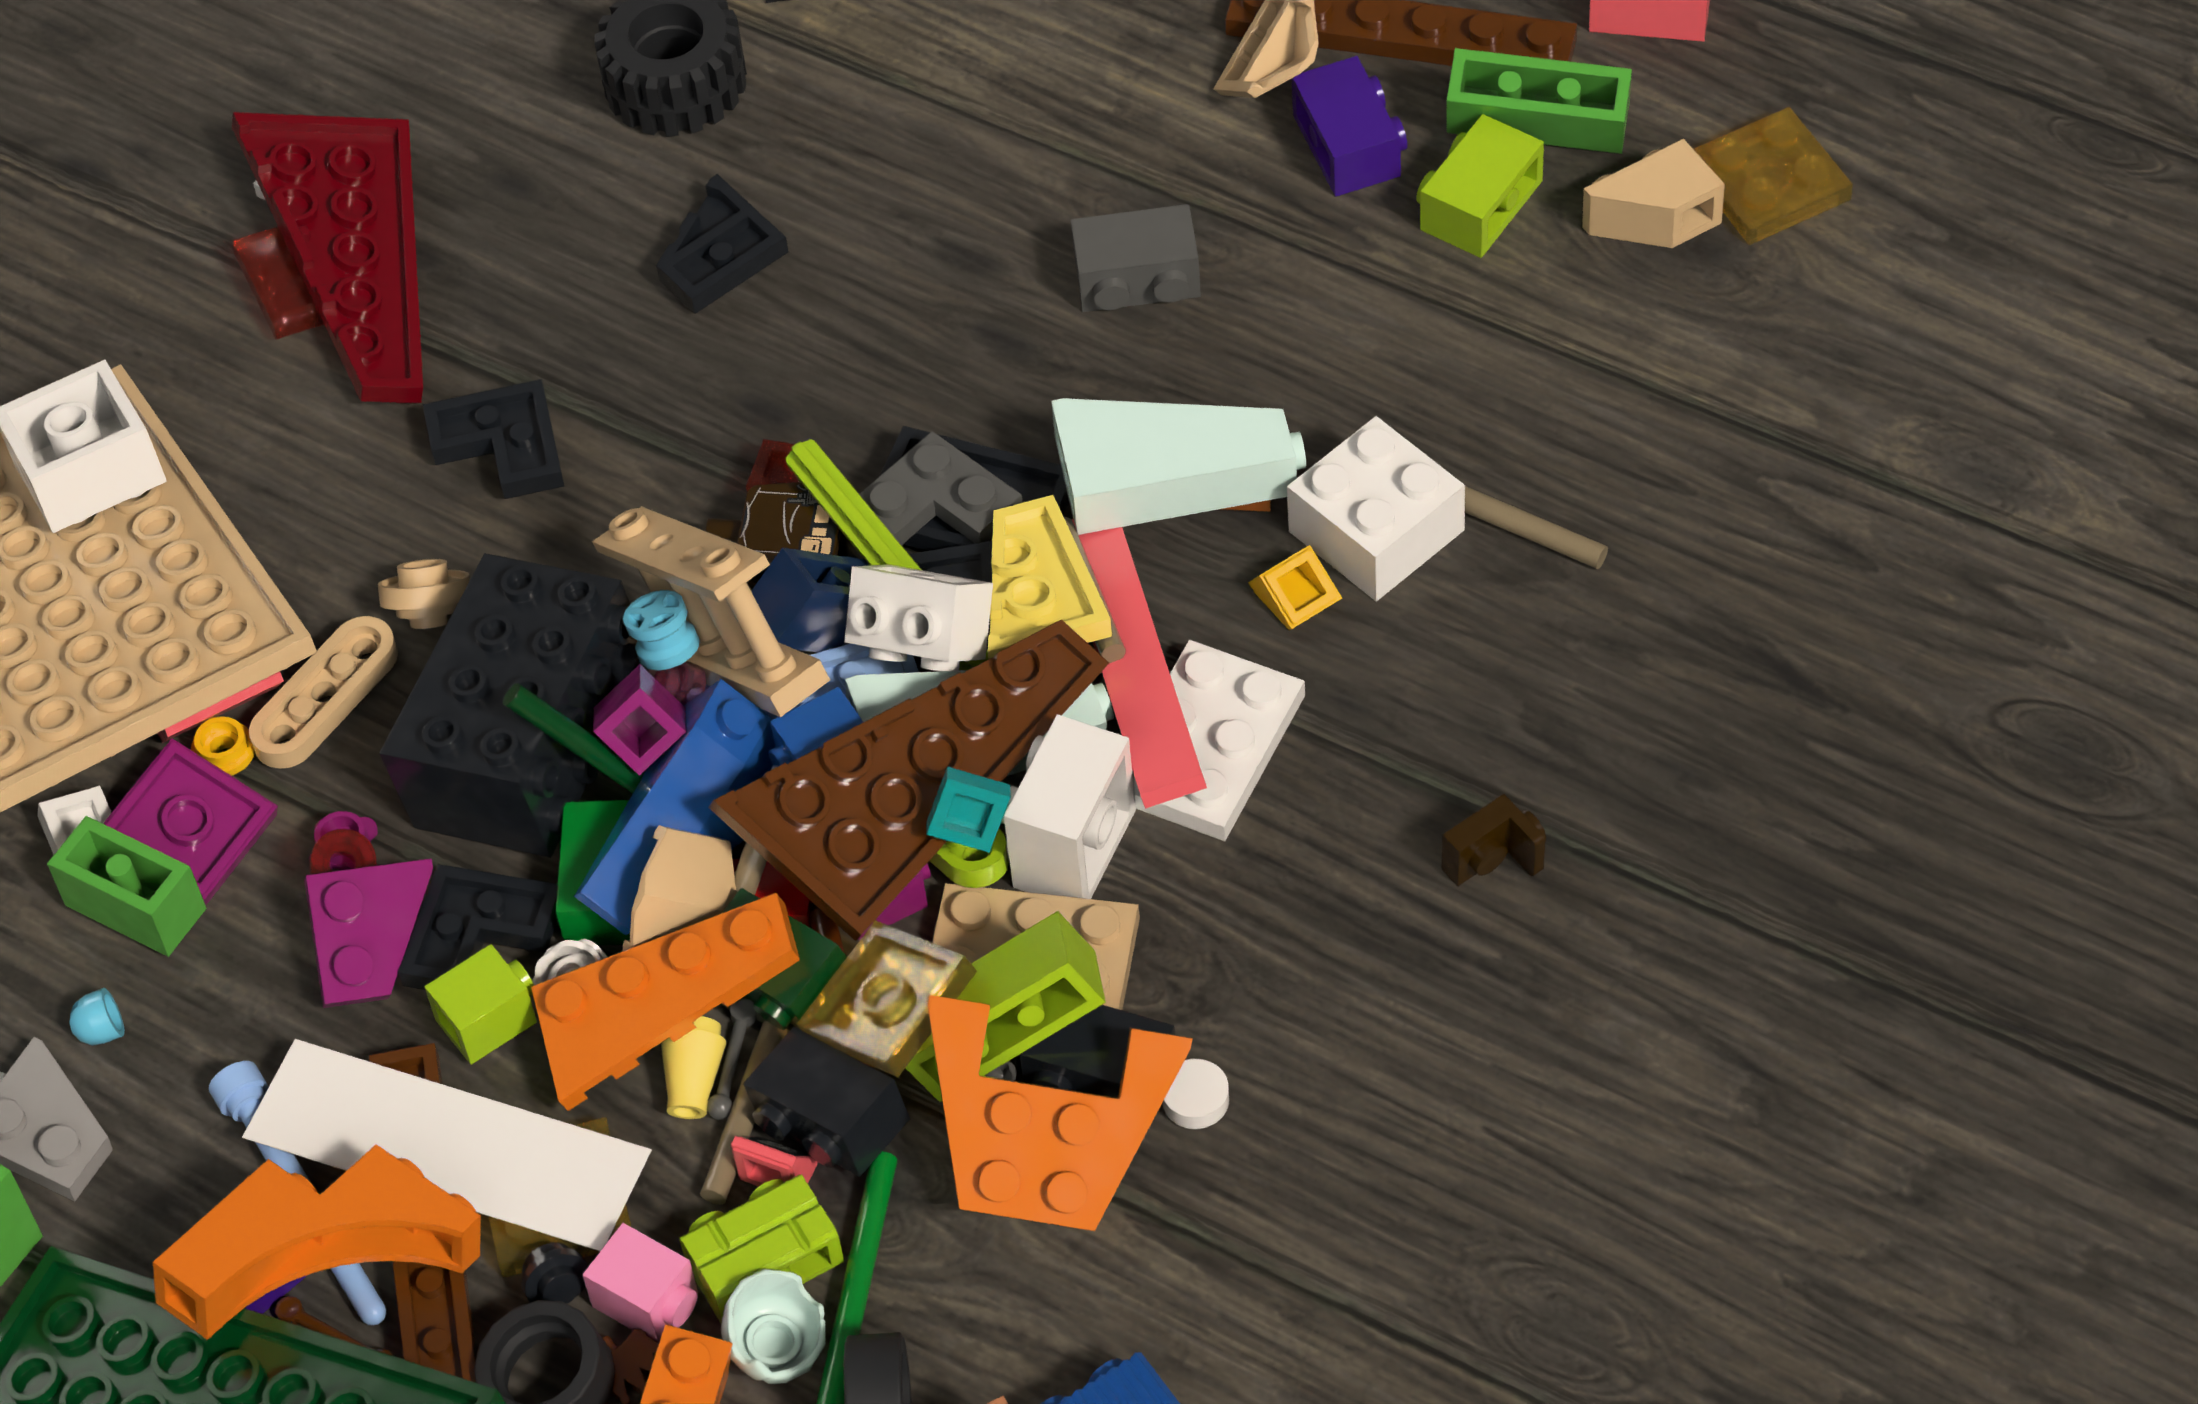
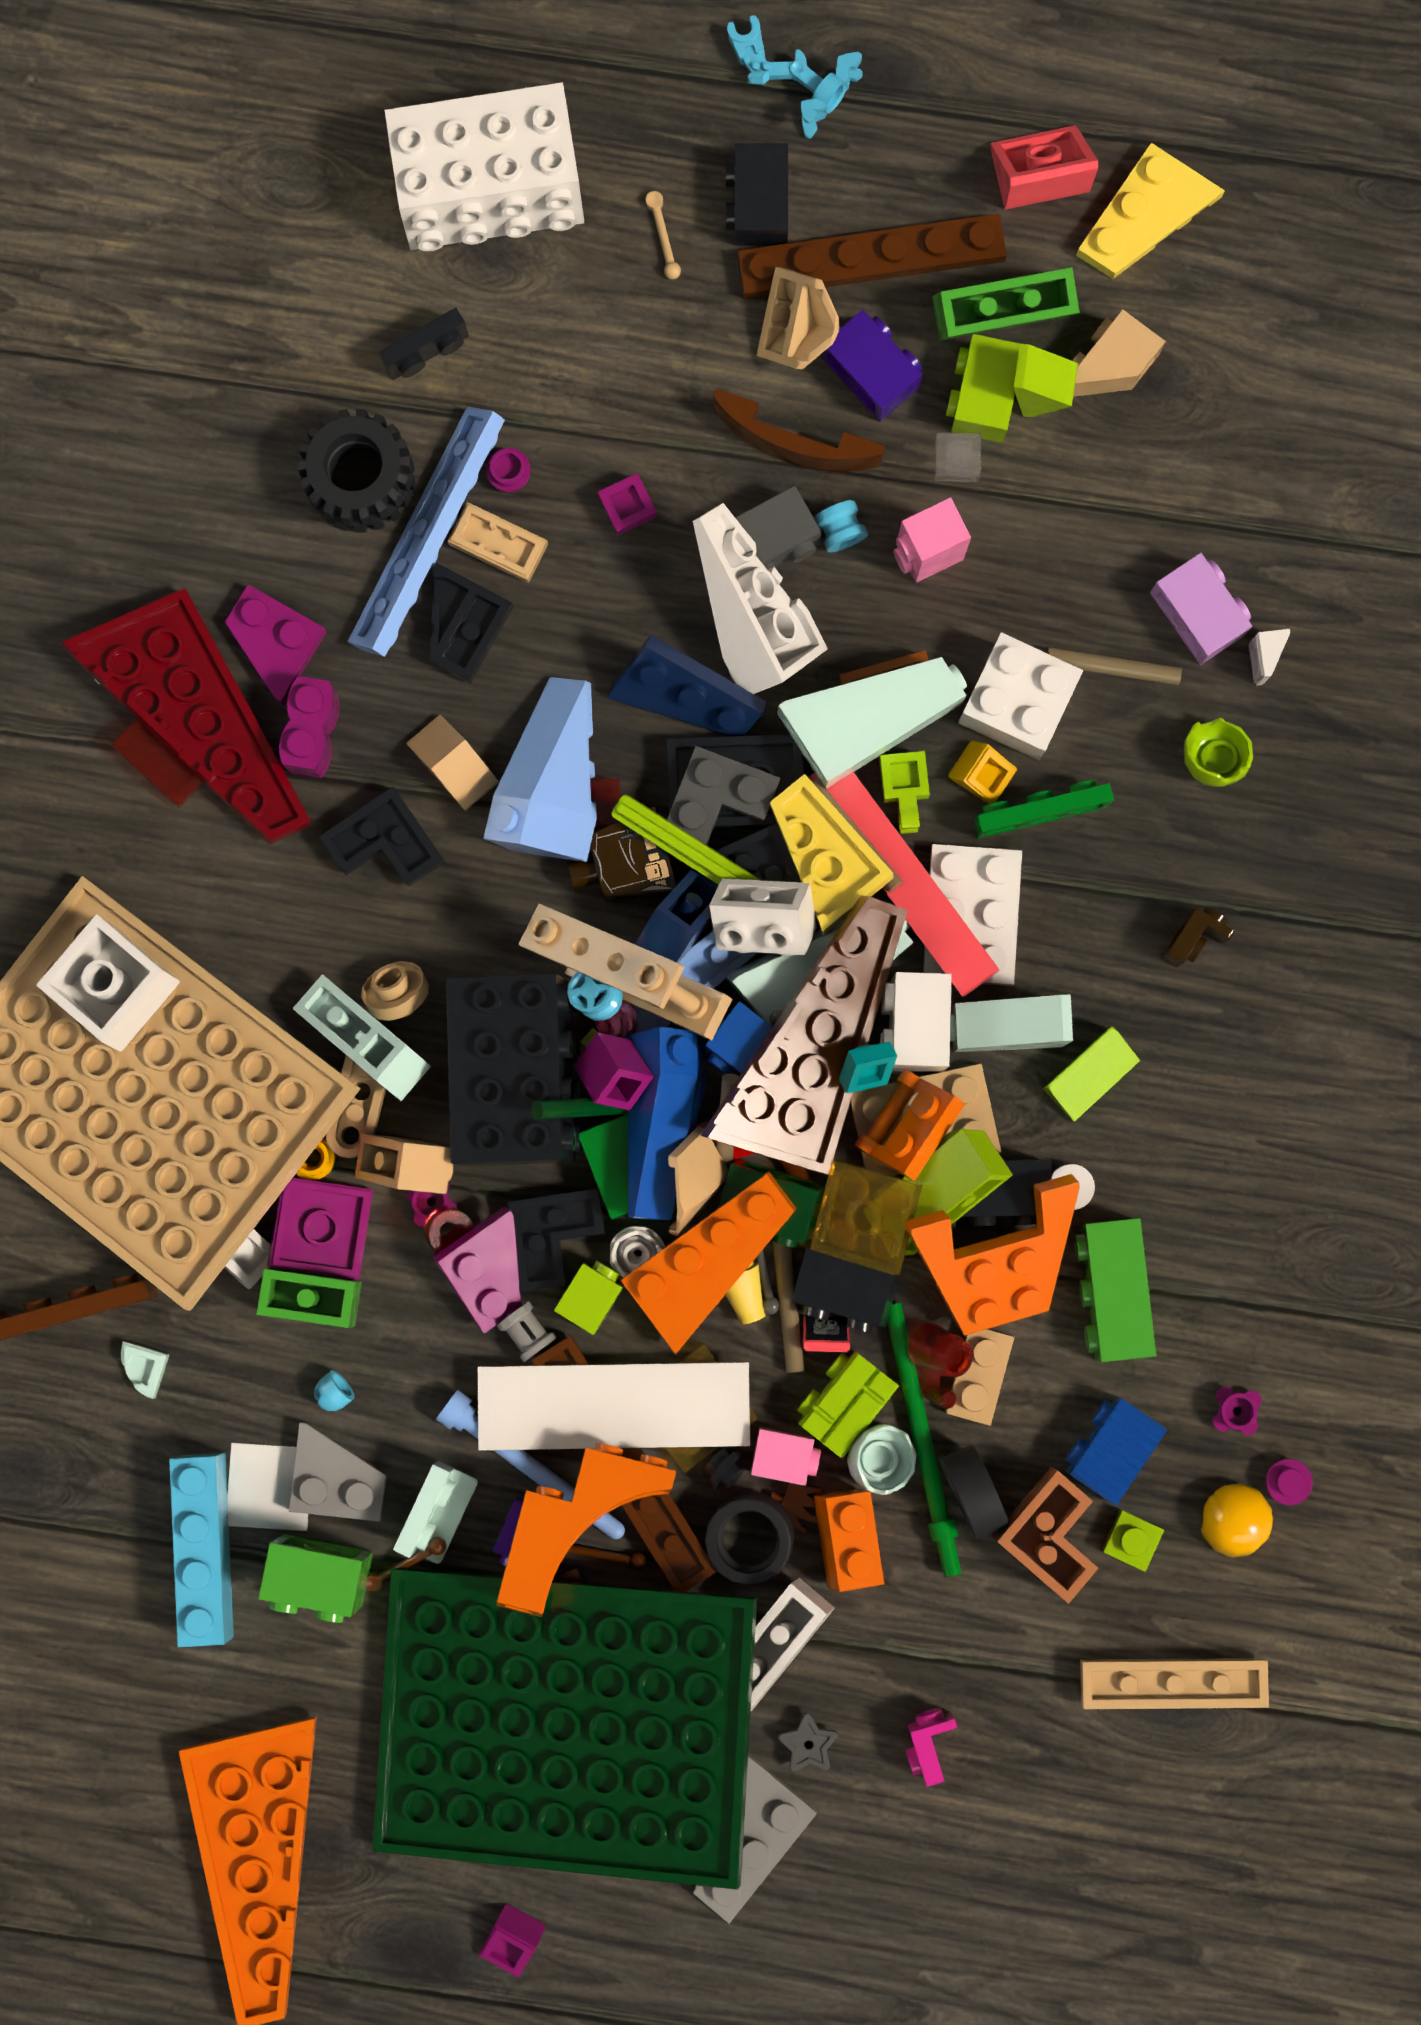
camera: 25 degrees left, 30 degrees up
clear yellow plate [1694,107,1853,245] -> none
none -> magenta wing [225,584,327,705]
none -> magenta brick [279,676,340,779]
none -> light aqua slope [293,974,431,1101]
none -> light blue plate [348,407,505,657]
none -> tan brick [355,1133,453,1194]
none -> reddish brown hinge [365,1537,446,1592]
none -> light aqua bracket [393,1461,478,1564]
none -> tan slope [406,715,499,811]
none -> tan plate [447,502,548,583]
none -> light blue wedge [483,677,597,862]
none -> magenta plate [486,448,531,493]
none -> light grey bush [497,1302,556,1362]
none -> magenta plate [597,473,657,536]
none -> dark blue wing [607,634,767,736]
none -> white wedge [693,503,828,694]
none -> reddish brown slope [713,388,886,472]
none -> medium azure wheel [814,500,868,553]
none -> orange plate [854,1069,965,1181]
none -> lime plate [879,751,930,834]
none -> bright pink brick [893,497,971,583]
none -> clear red piece [908,1323,973,1409]
none -> clear plate [935,433,981,482]
none -> tan plate [945,1329,1014,1426]
none -> light aqua slope [950,994,1073,1052]
none -> green plate [974,780,1114,839]
none -> lime slope [1013,344,1078,417]
none -> lime slope [1043,1026,1140,1122]
none -> bright green brick [1074,1218,1157,1362]
none -> light yellow wing [1076,143,1225,279]
none -> lavender brick [1150,553,1252,665]
none -> lime hair [1184,718,1253,787]
none -> white slope [1248,629,1290,686]

